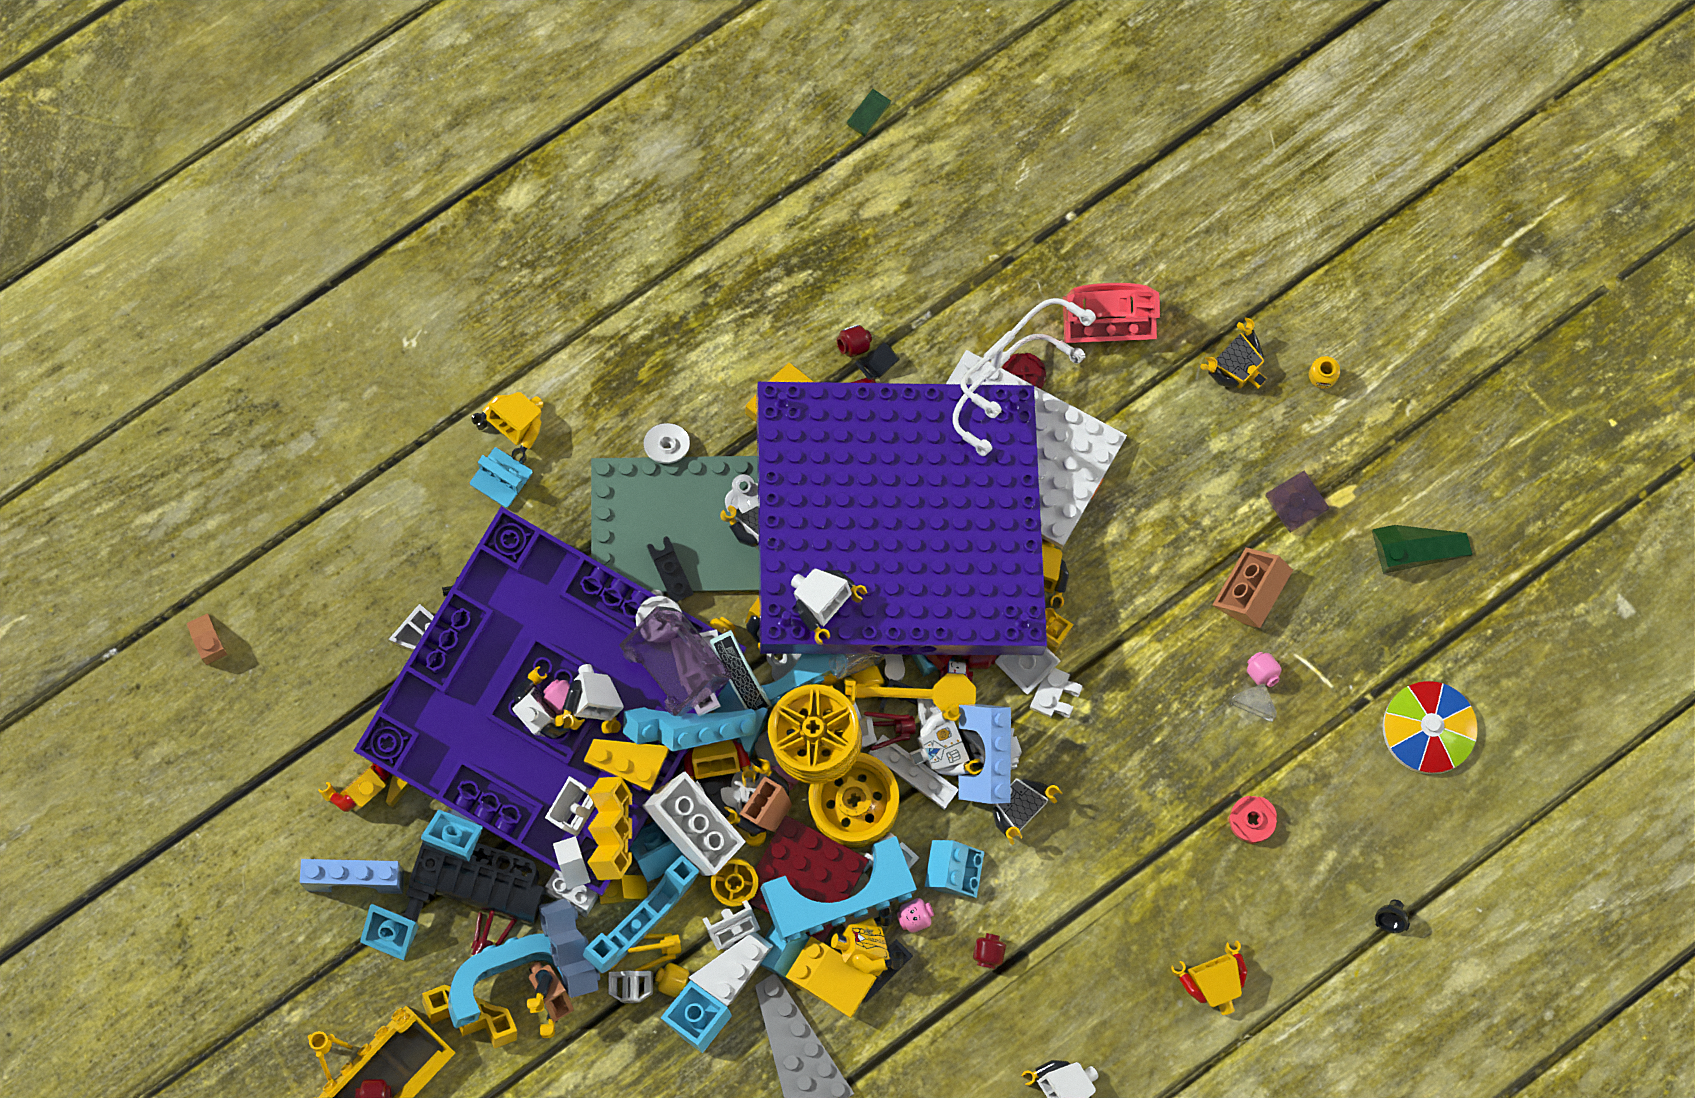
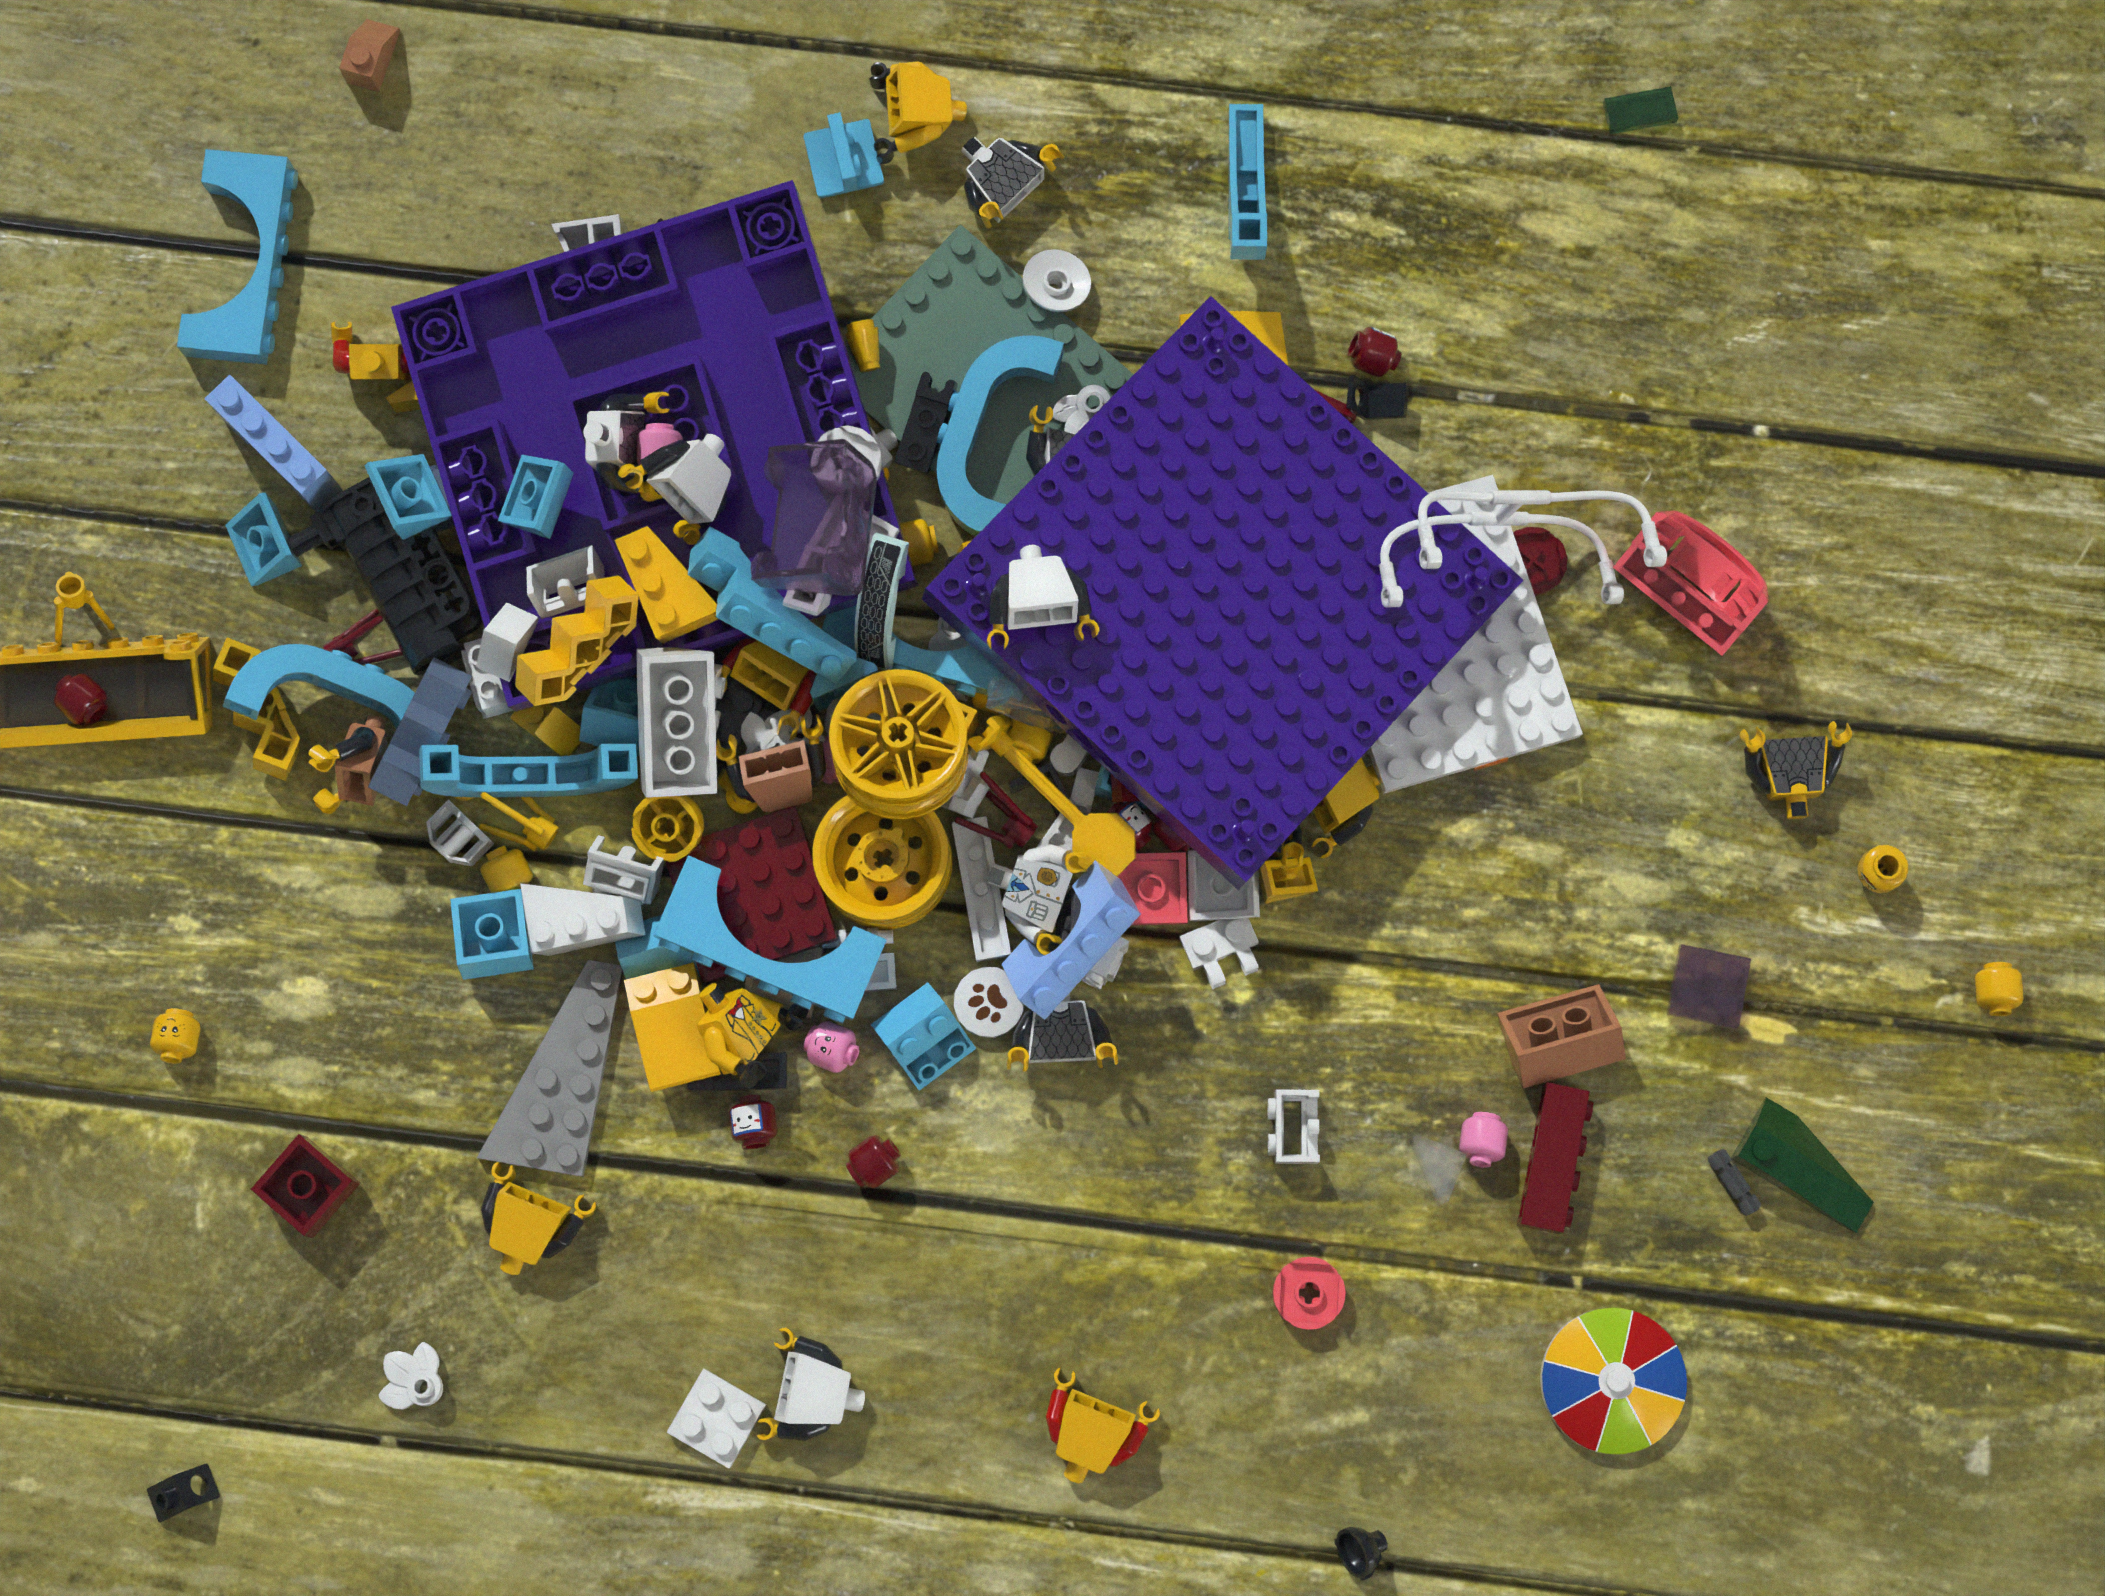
camera: 50 degrees right, 5 degrees up
none -> medium azure arch [177,149,298,365]
none -> medium azure slope [498,455,574,539]
none -> dark red head [729,1095,778,1149]
none -> yellow cone [845,319,880,373]
none -> medium azure arch [937,335,1065,537]
none -> white tile [954,967,1024,1038]
none -> torso [961,137,1064,229]
none -> white piece [1070,767,1099,815]
none -> coral plate [1117,852,1188,925]
none -> medium azure arch [1228,104,1267,260]
none -> white window [1267,1090,1320,1164]
none -> dark red brick [1517,1082,1594,1234]
none -> dark grey axle [1708,1149,1761,1216]
none -> yellow head [1975,962,2023,1016]

